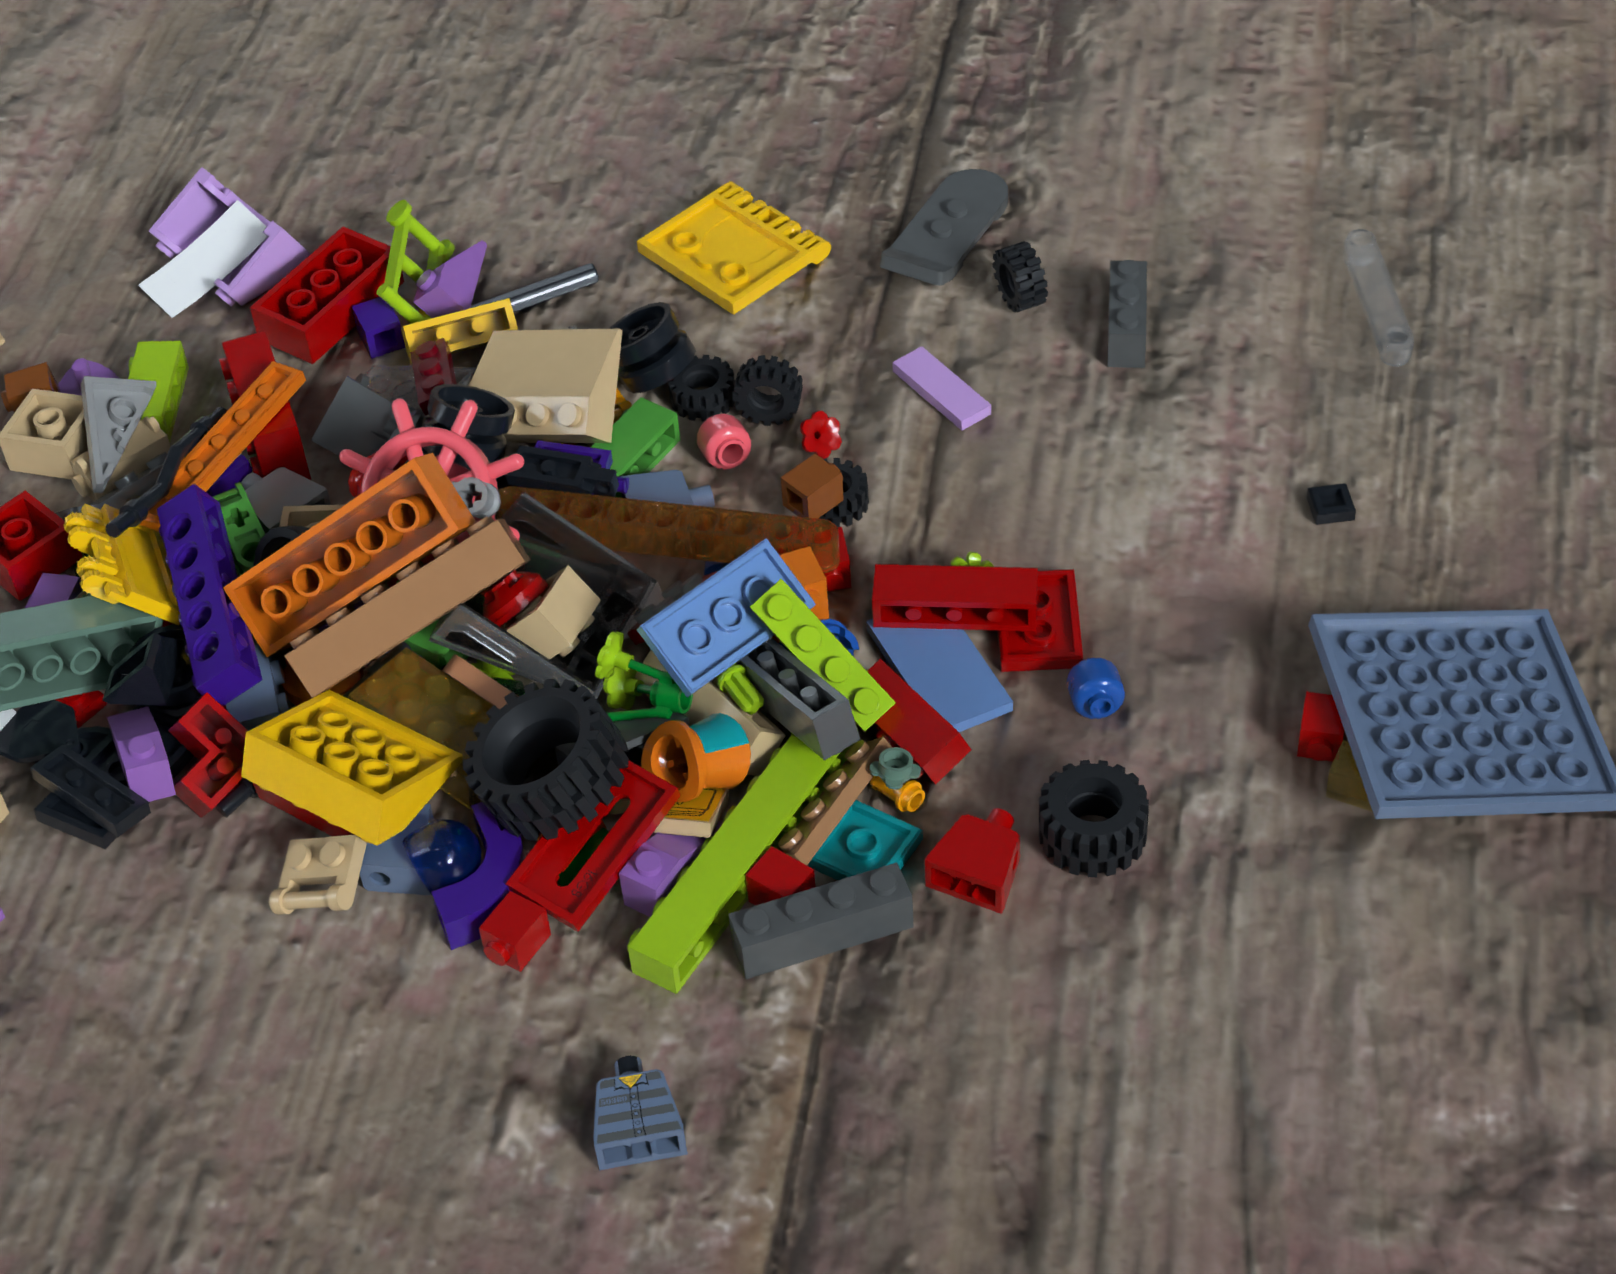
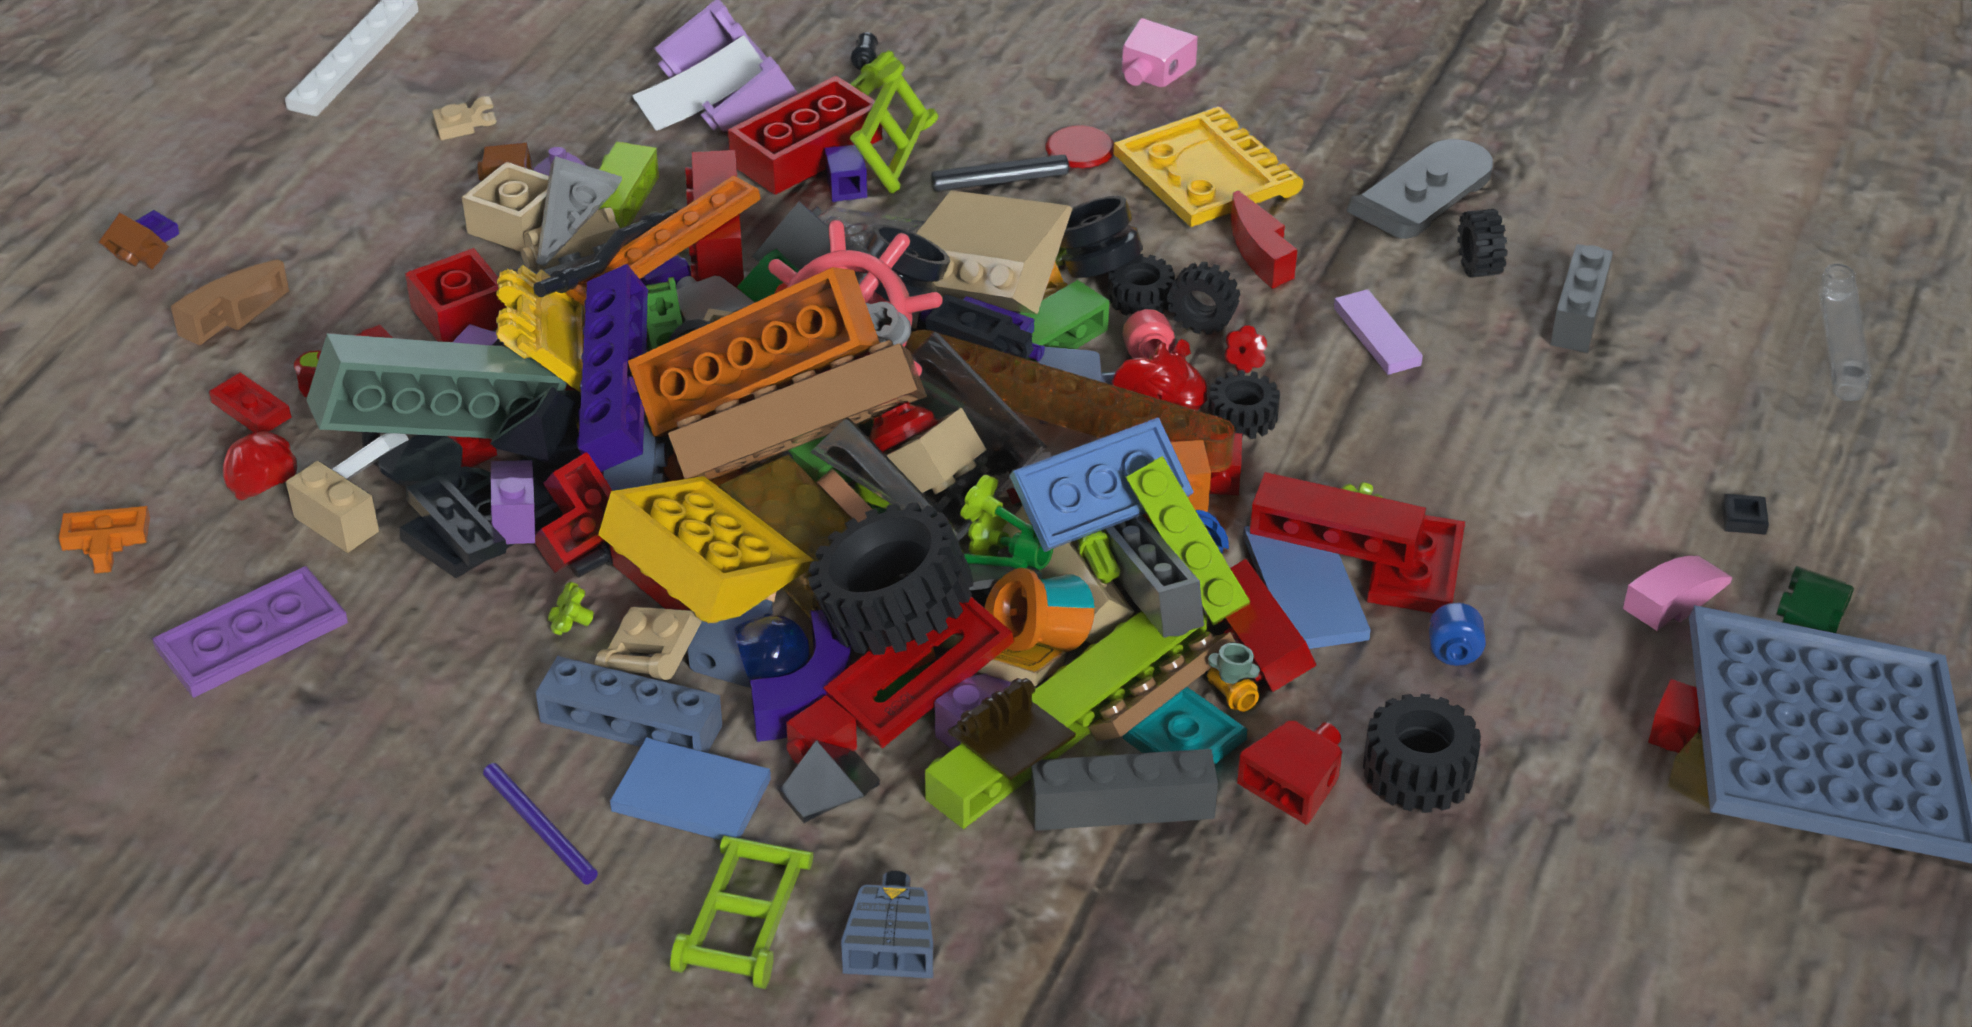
camera: 10 degrees right, 5 degrees down
yellow brick [401,298,518,365] -> none
dark red plate [410,337,457,416] -> none
medium lavender slope [413,240,487,318] -> none
red brick [745,846,816,905] -> none
dark orange brick [780,454,844,525] -> none
none -> dark purple bar [483,763,598,885]
none -> sand blue brick [536,656,723,753]
none -> lime plant [548,582,594,635]
none -> medium blue tile [610,737,771,840]
none -> lime piece [670,835,813,989]
none -> green brick [737,248,800,303]
none -> slope [780,740,880,823]
none -> black pin [850,32,878,71]
none -> lime axle [850,50,898,95]
none -> dark brown hinge [948,678,1076,780]
none -> piece [1046,126,1114,168]
none -> red piece [1112,339,1208,413]
none -> bright pink torso [1122,18,1198,87]
none -> red slope [1231,190,1298,289]
none -> bright pink slope [1623,556,1732,631]
none -> dark green cylinder [1776,566,1854,633]

